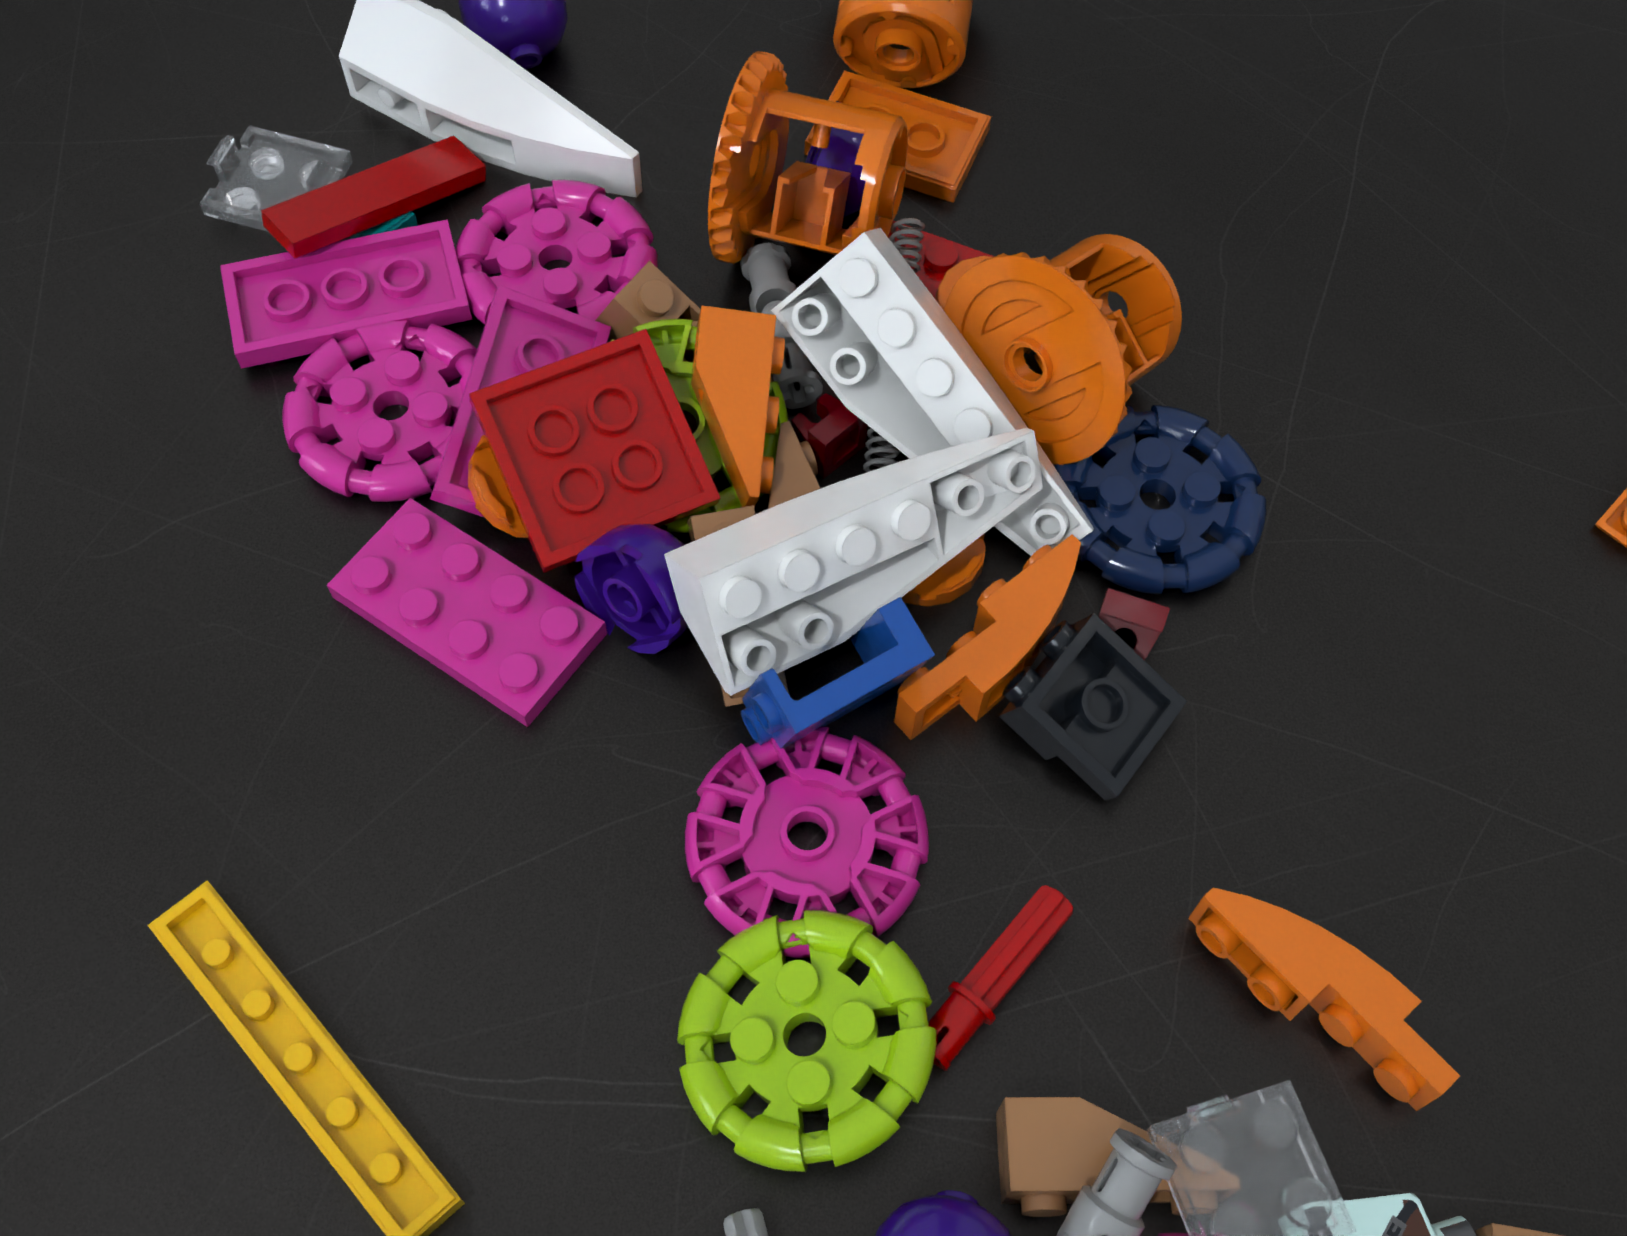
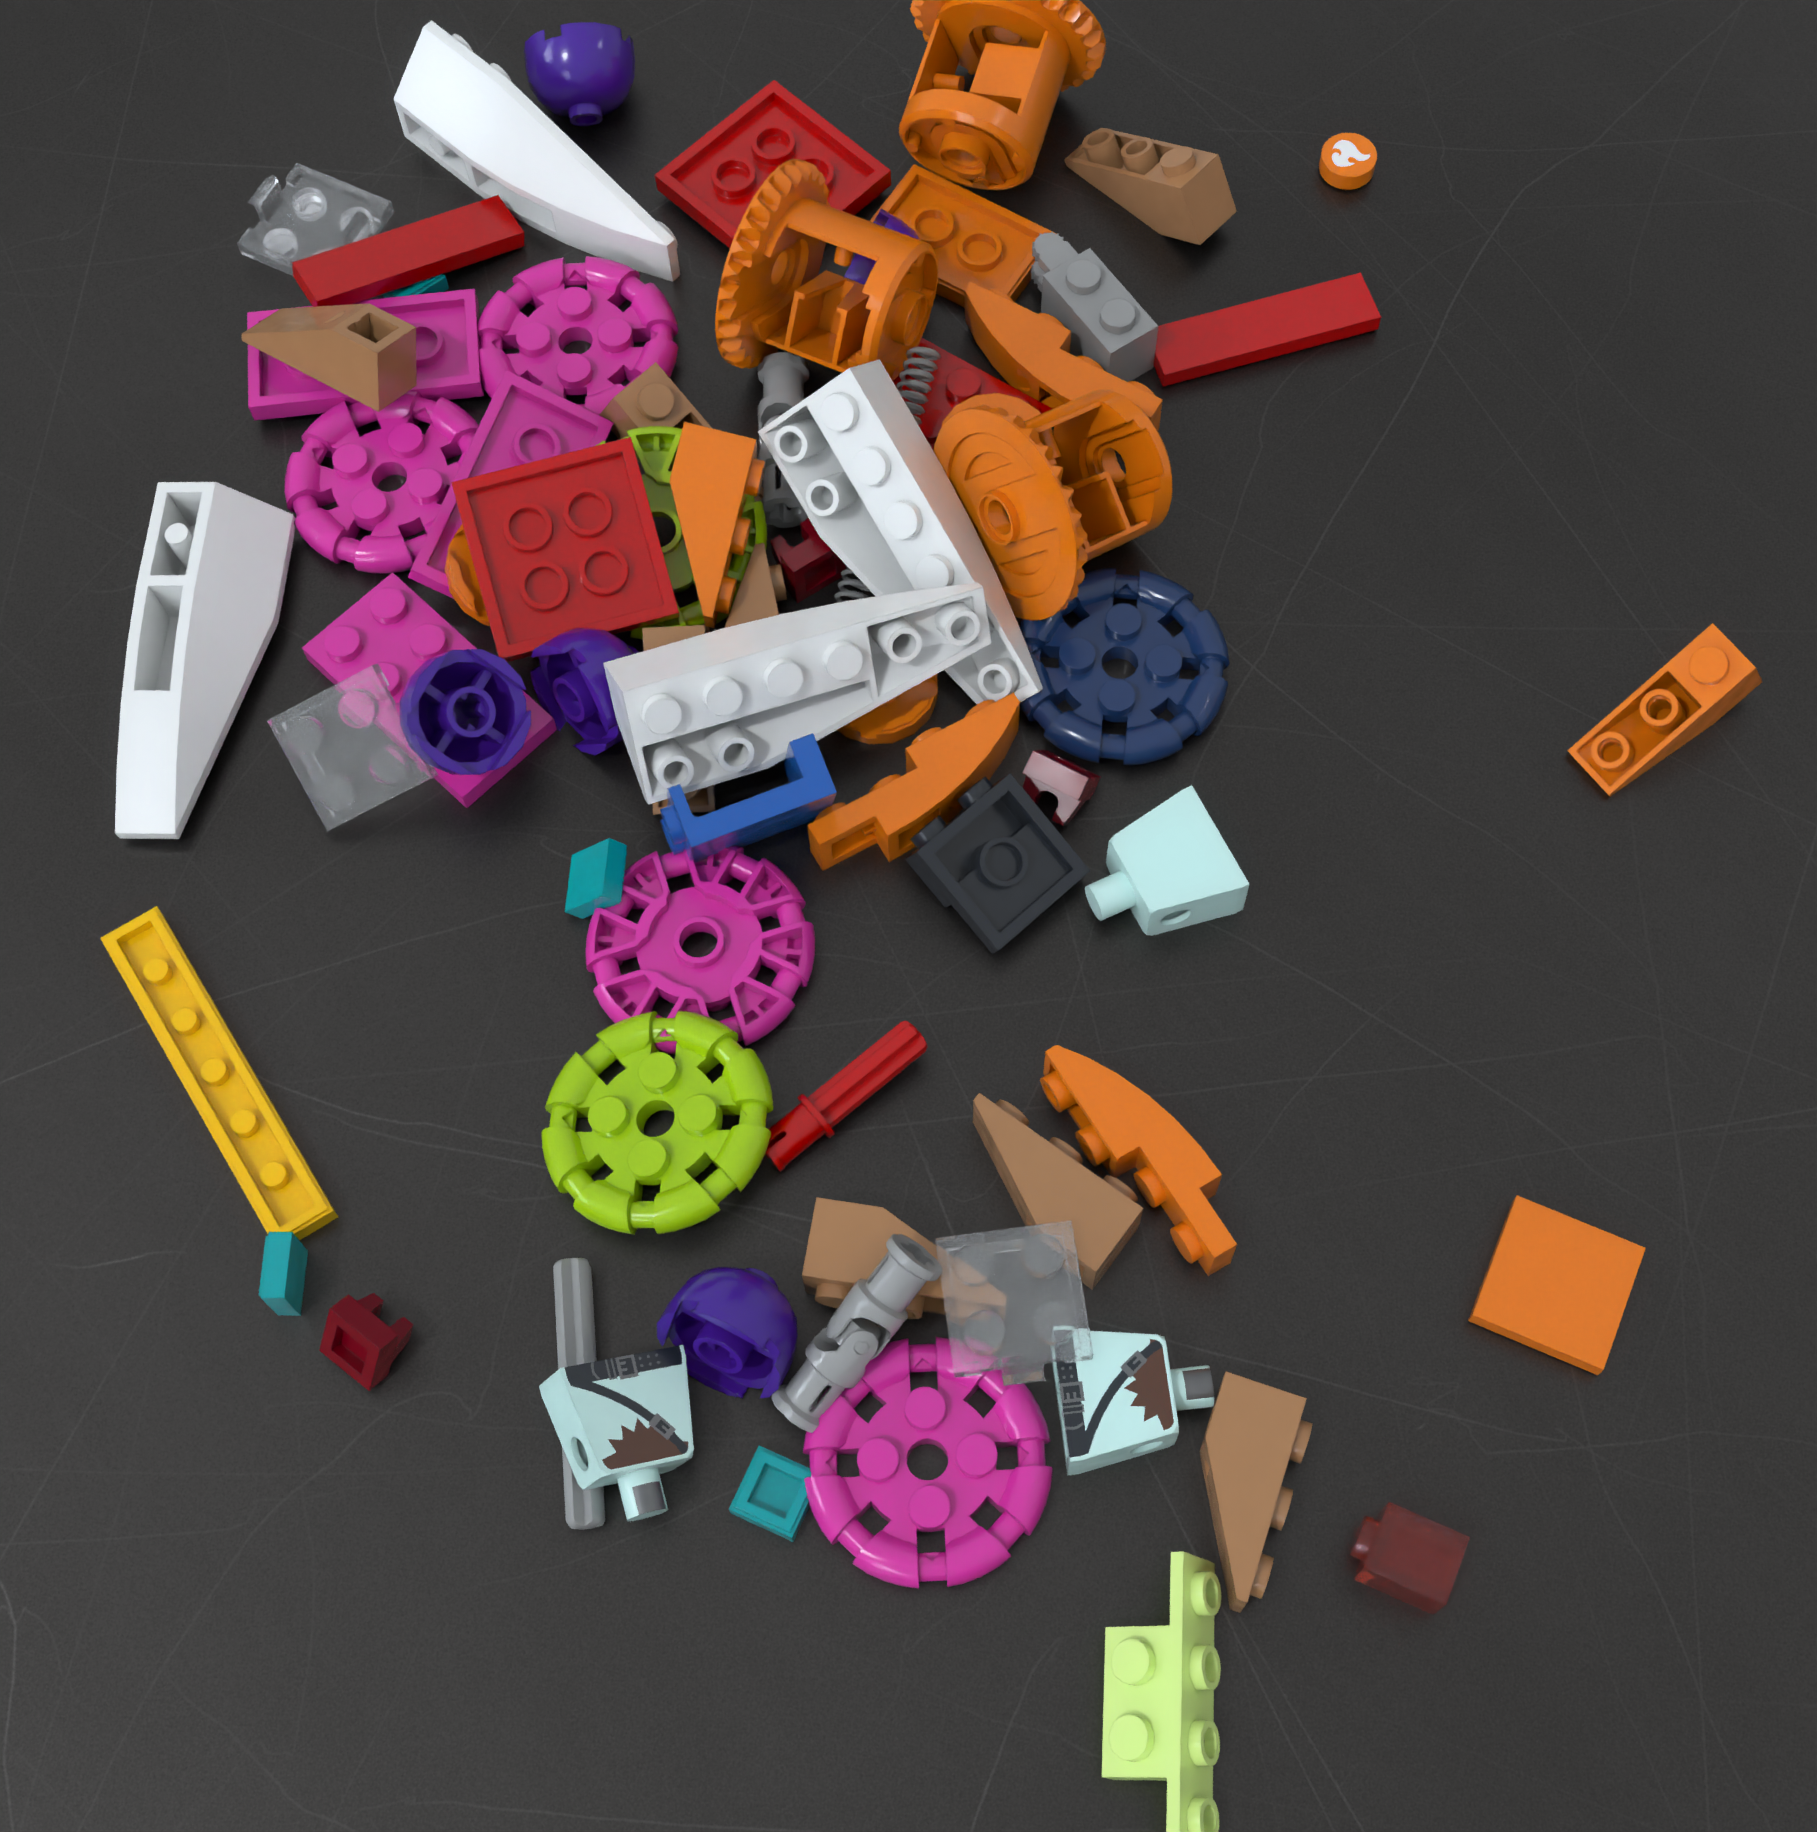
camera: 15 degrees right, 5 degrees up
none -> white wedge [115,482,296,839]
none -> medium nougat slope [242,303,417,412]
none -> clear piece [267,663,438,831]
none -> dark purple cylinder [400,649,531,775]
none -> teal tile [565,838,627,919]
none -> red plate [655,80,891,248]
none -> orange slope [964,281,1163,430]
none -> medium nougat slope [973,1093,1143,1290]
none -> light grey hinge [1031,231,1158,382]
none -> medium nougat slope [1064,128,1237,245]
none -> light aqua torso [1085,785,1249,936]
none -> red tile [1154,273,1381,387]
none -> orange tile [1319,133,1377,190]

